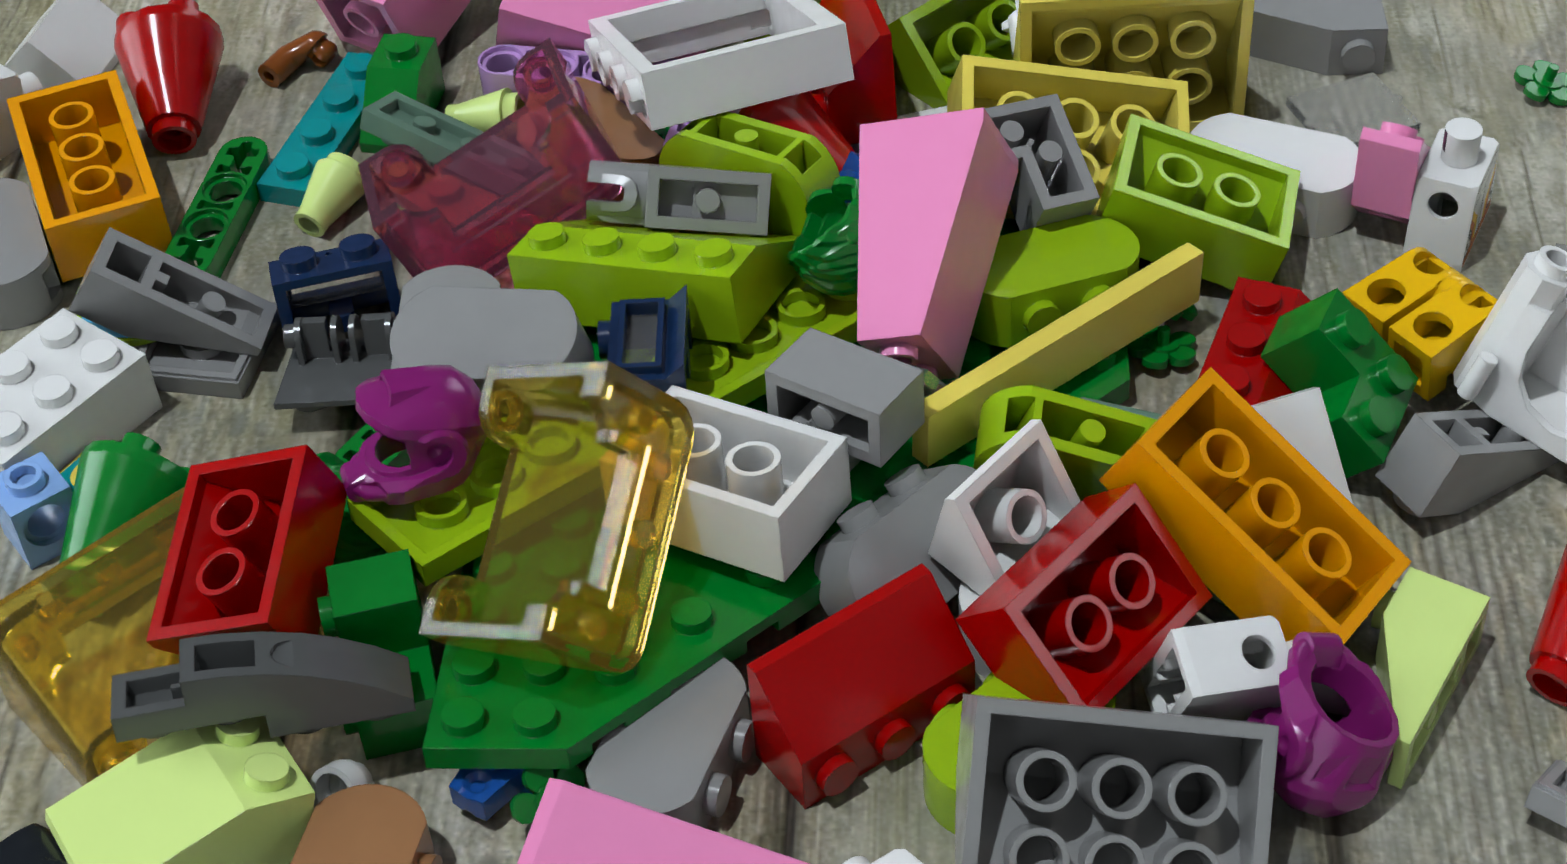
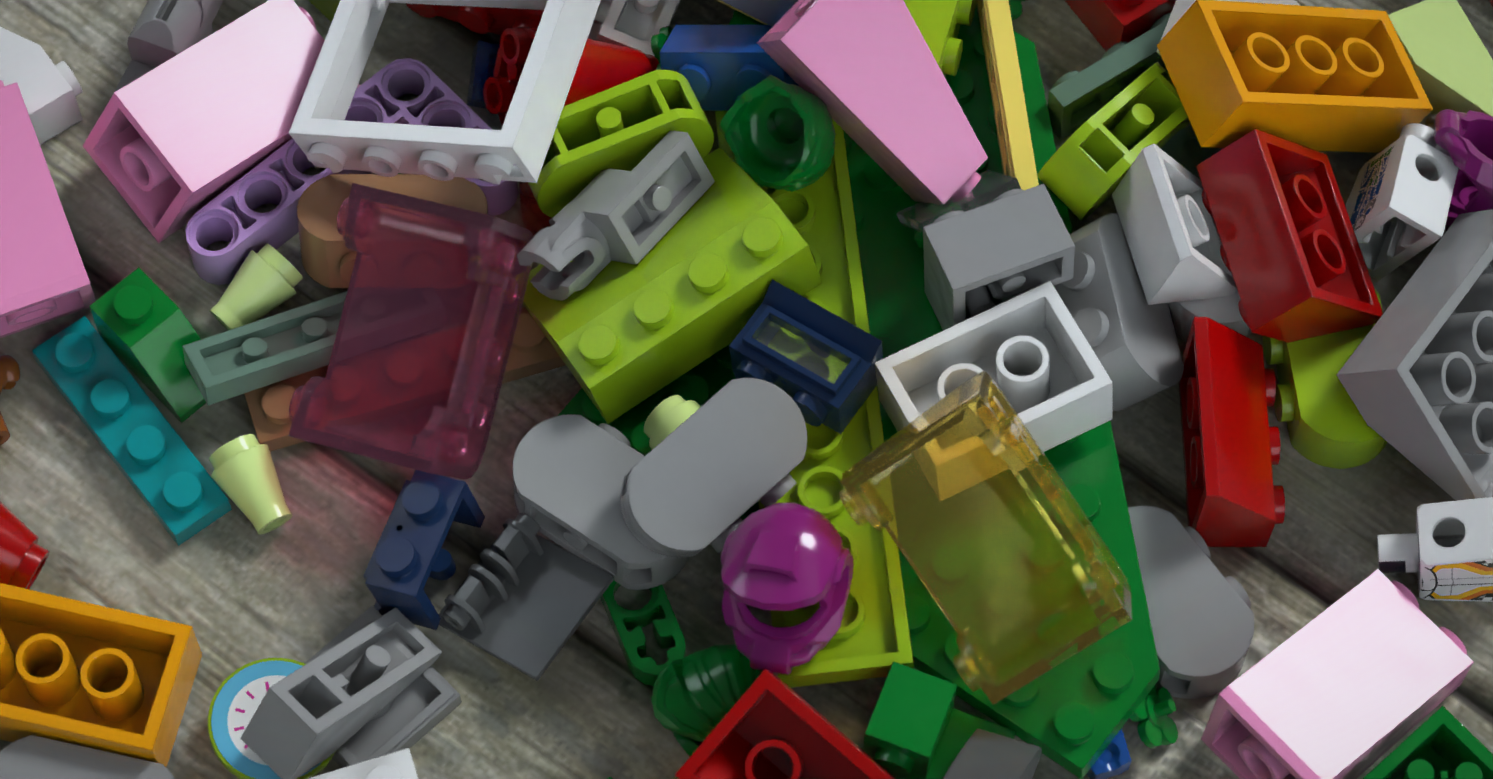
camera: 60 degrees left, 20 degrees up
green beam [165,136,271,278] -> none

